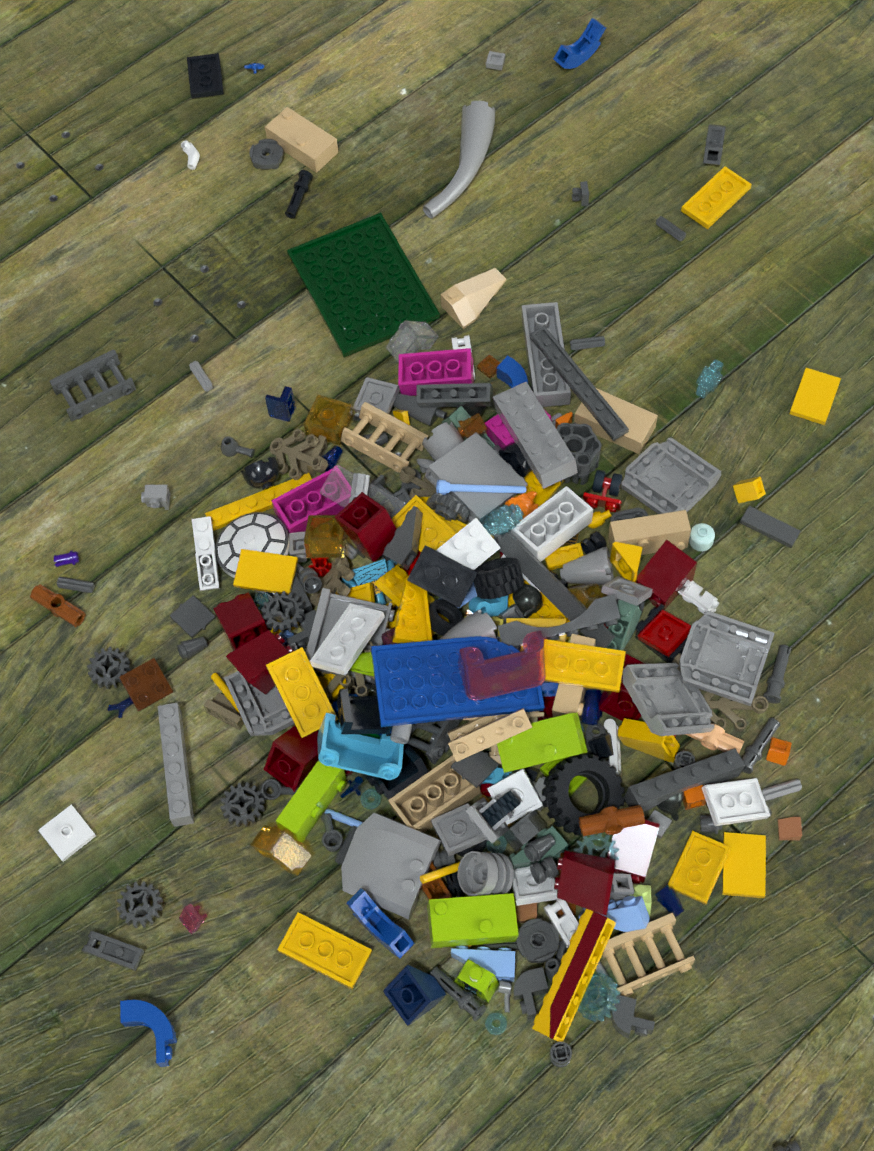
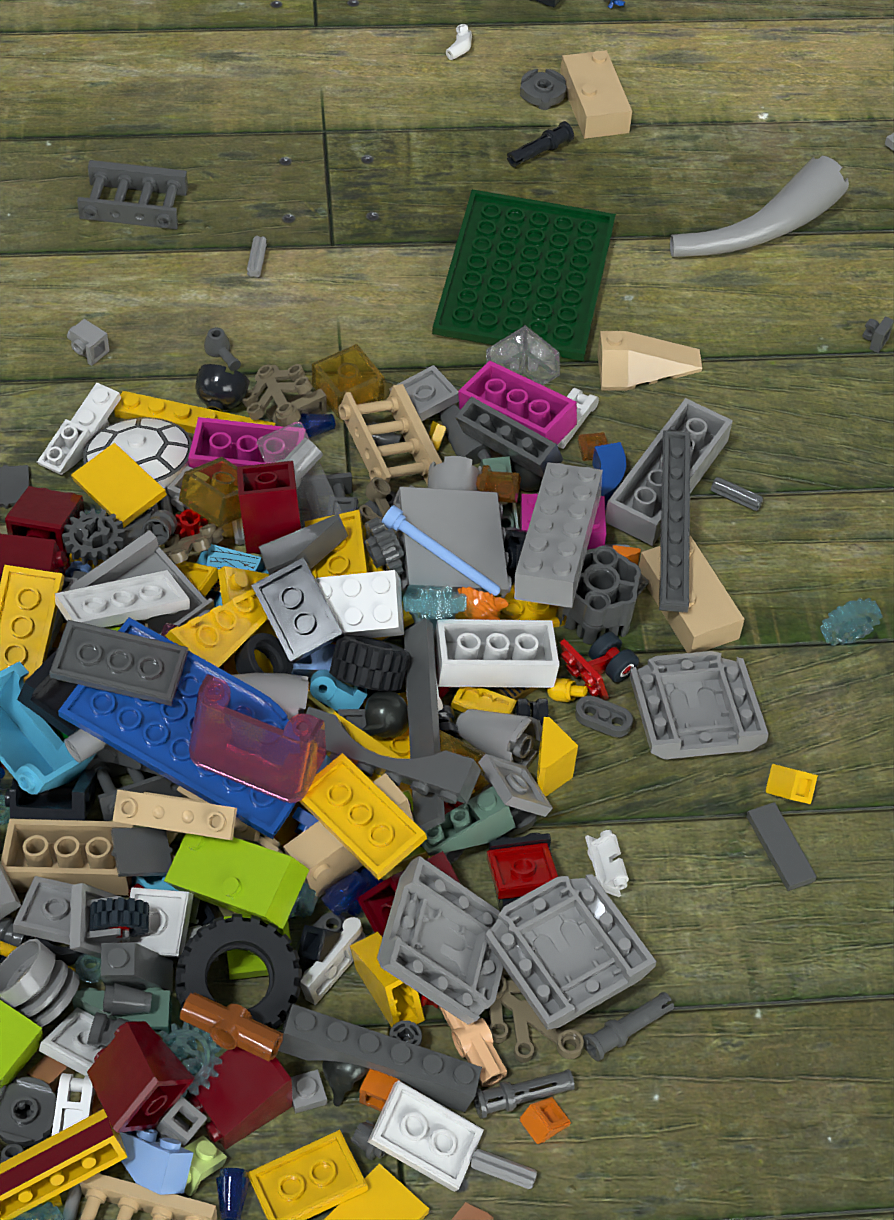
camera: 30 degrees right, 10 degrees down
clear blue panel [265,386,296,422] -> none
tan brick [608,510,691,555] -> none
dark red slope [636,540,697,610] -> none
light aqua head [689,523,715,552] -> none
none -> dark grey tile [50,620,188,706]

